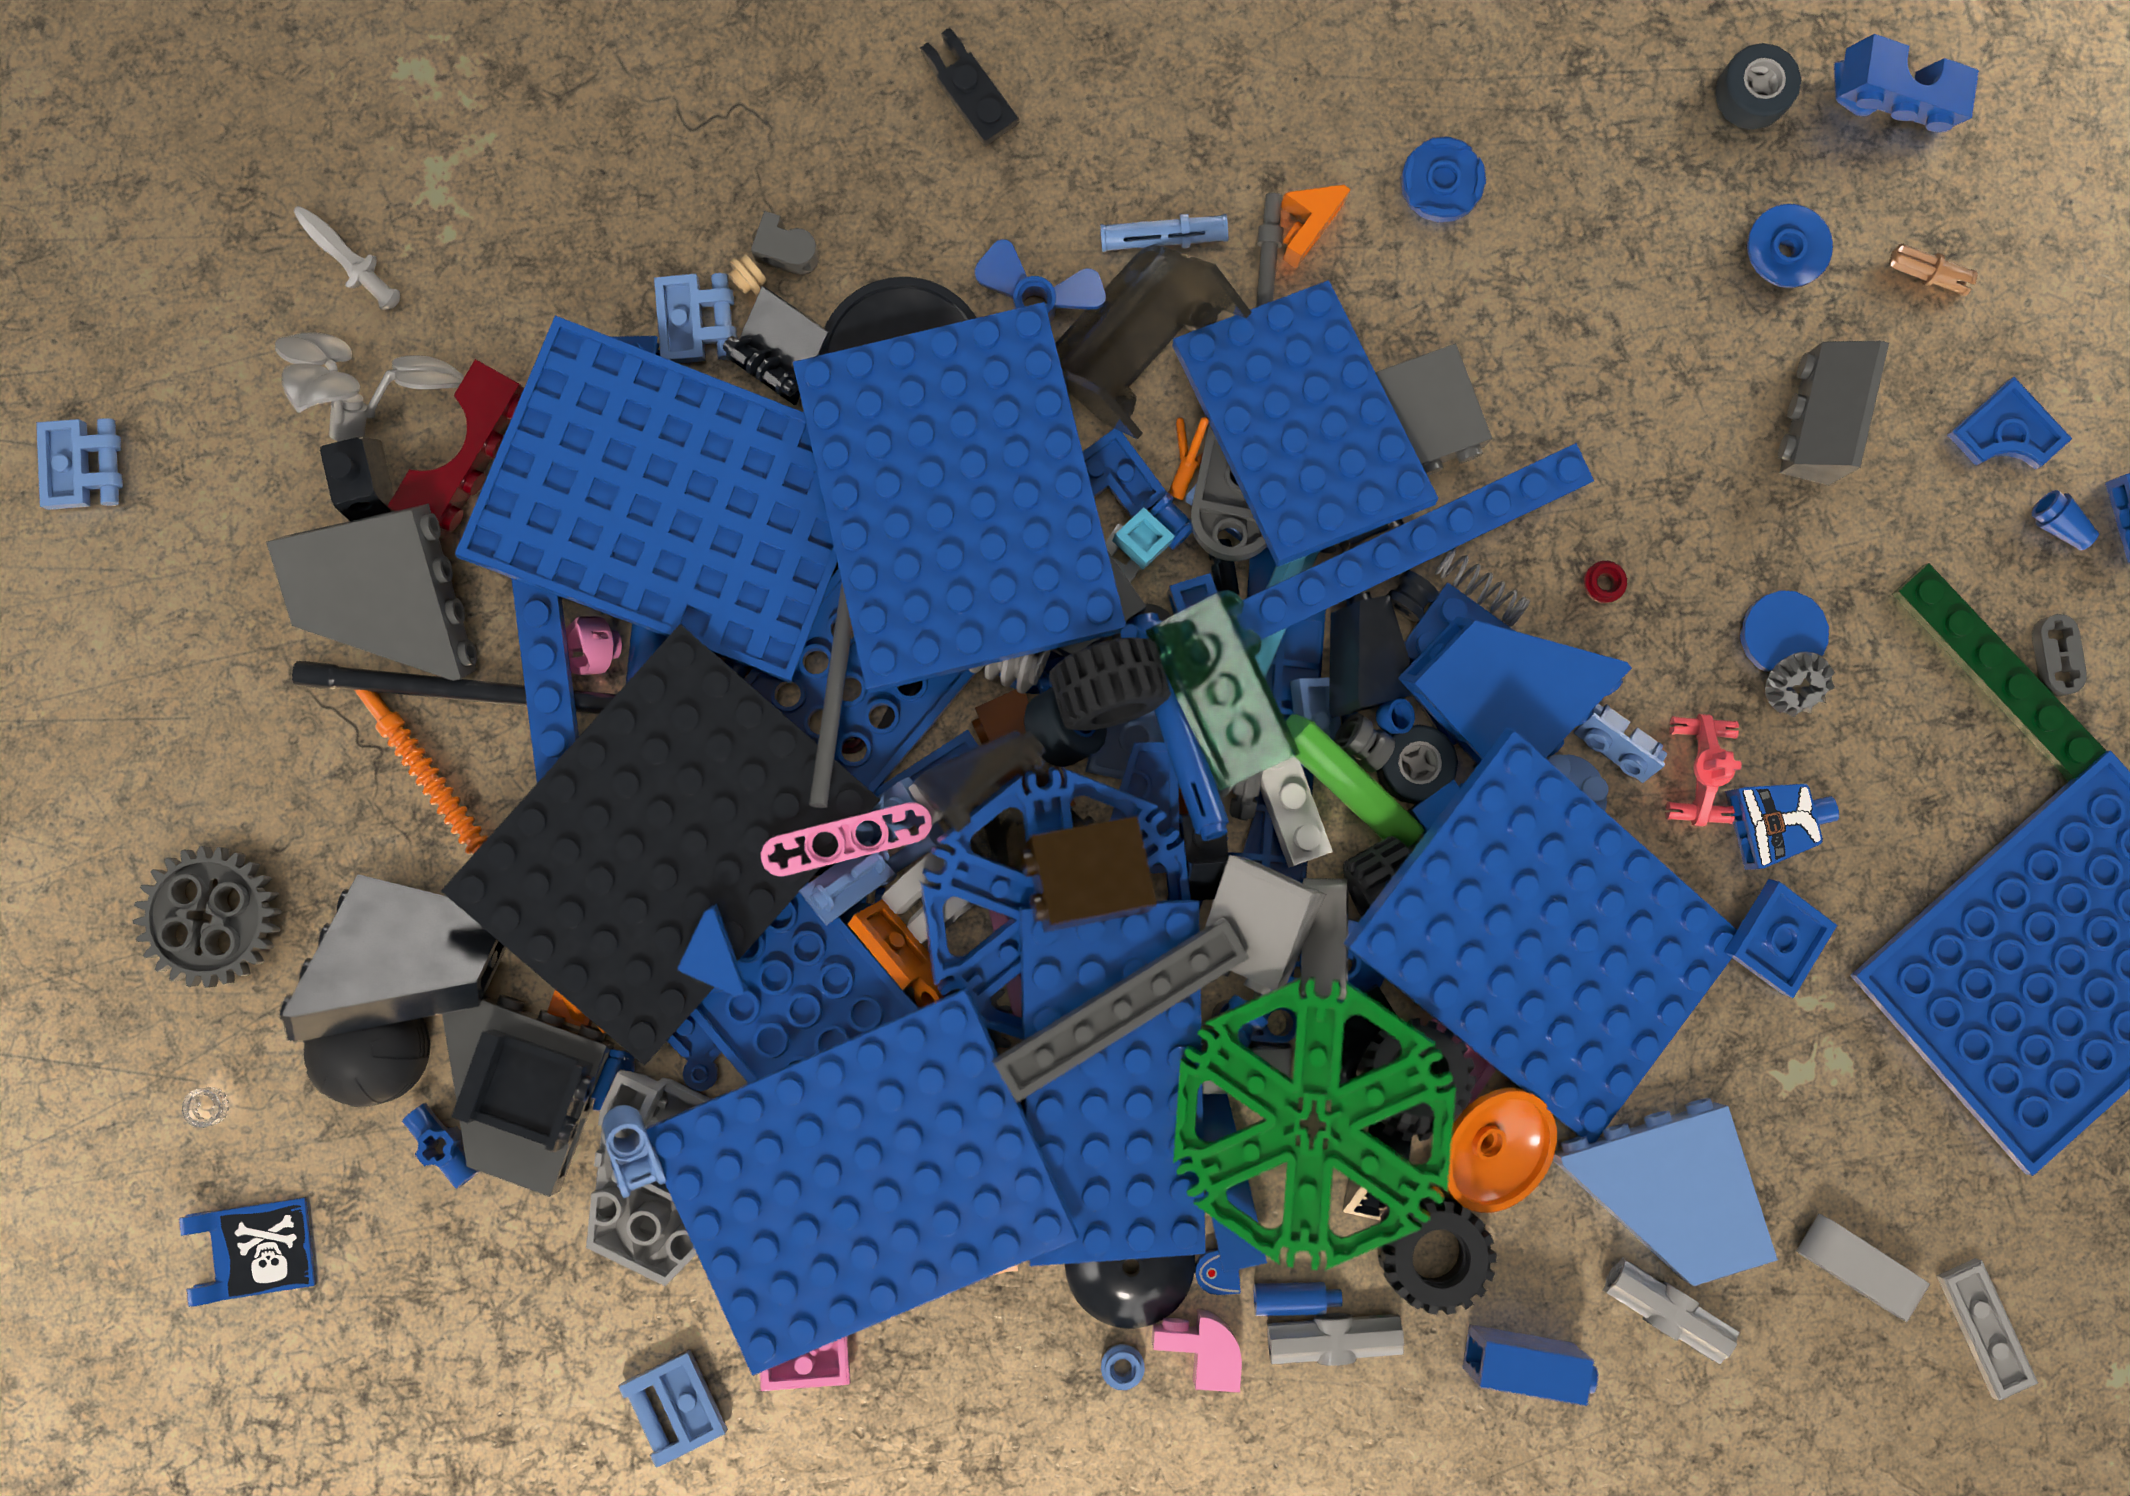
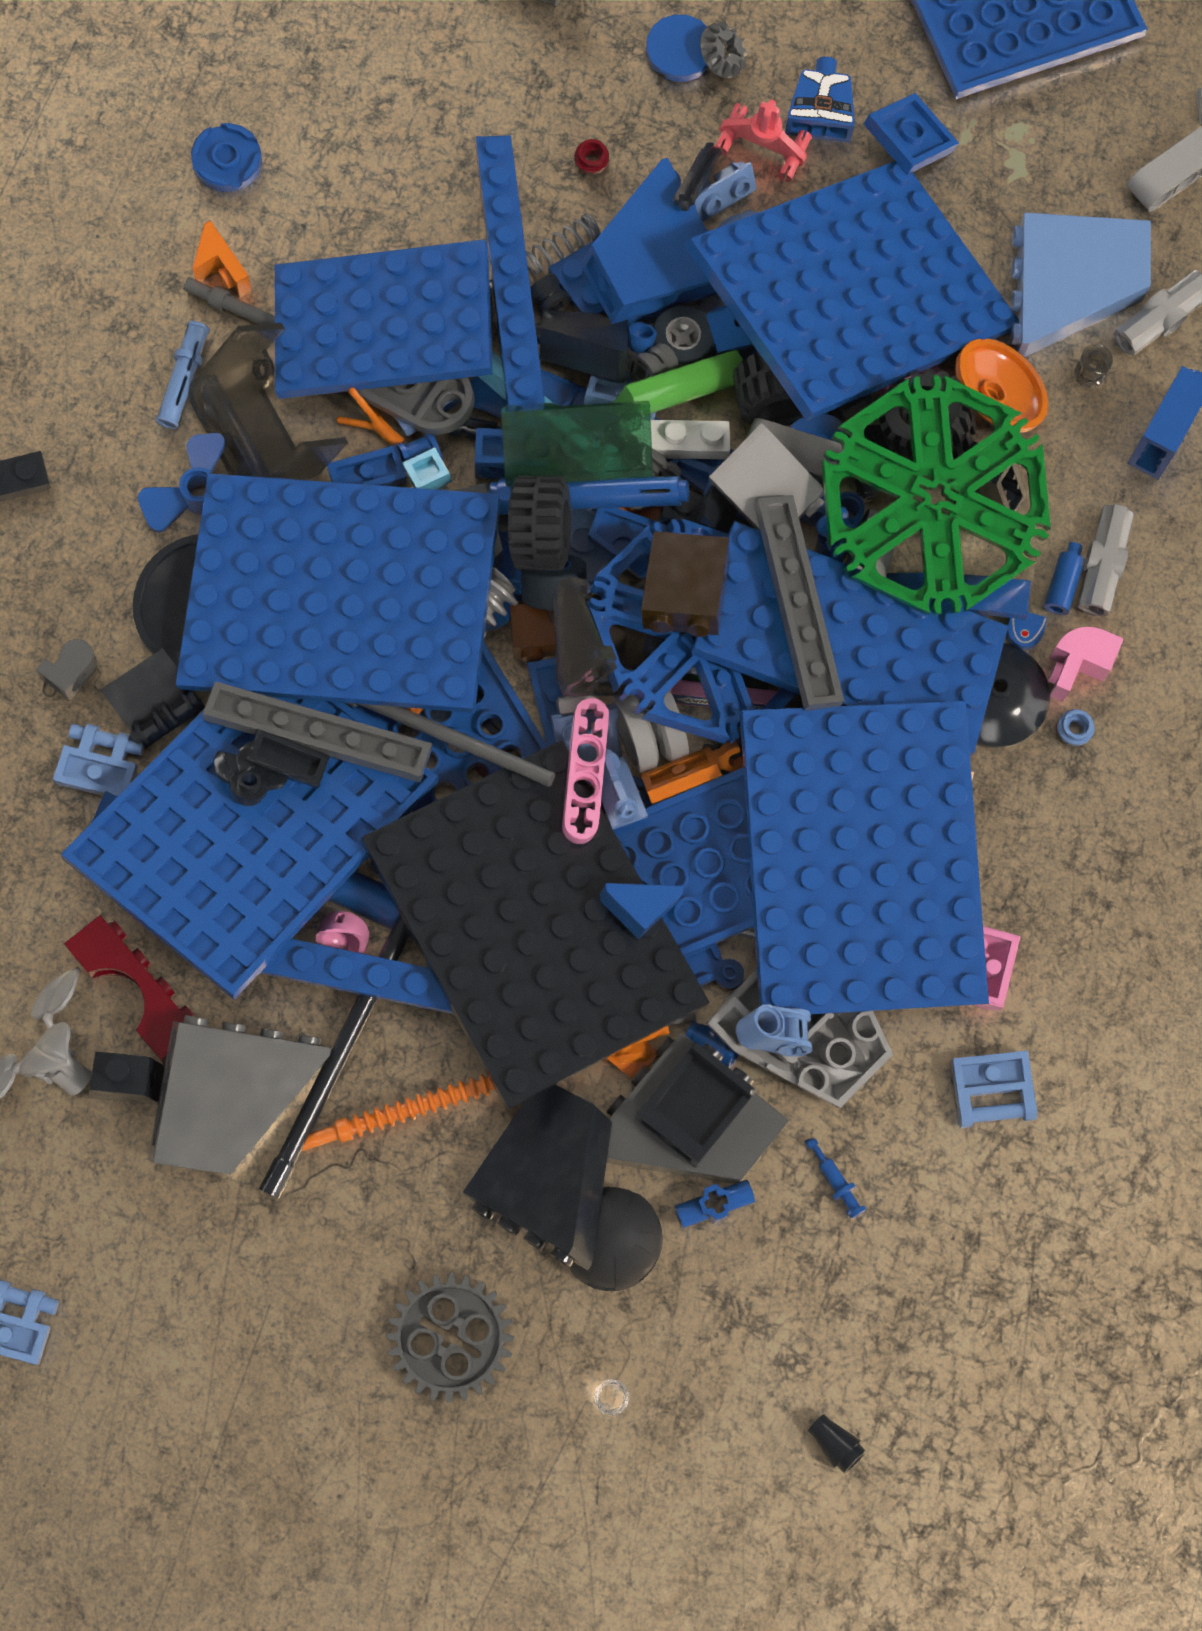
camera: 75 degrees left, 10 degrees down
flag [179,1197,316,1307] -> none
tan plate [728,255,767,295] -> none
dark grey brick [1375,343,1492,476] -> none
black tyre [1378,1197,1497,1315] -> none
none -> dark grey plate [203,681,432,782]
none -> black plate [214,741,289,806]
none -> black tile [246,729,330,788]
none -> black axle [673,142,721,211]
none -> blue piece [805,1138,867,1219]
none -> black cone [808,1414,867,1474]
none -> clear smoke bush [1074,344,1113,388]

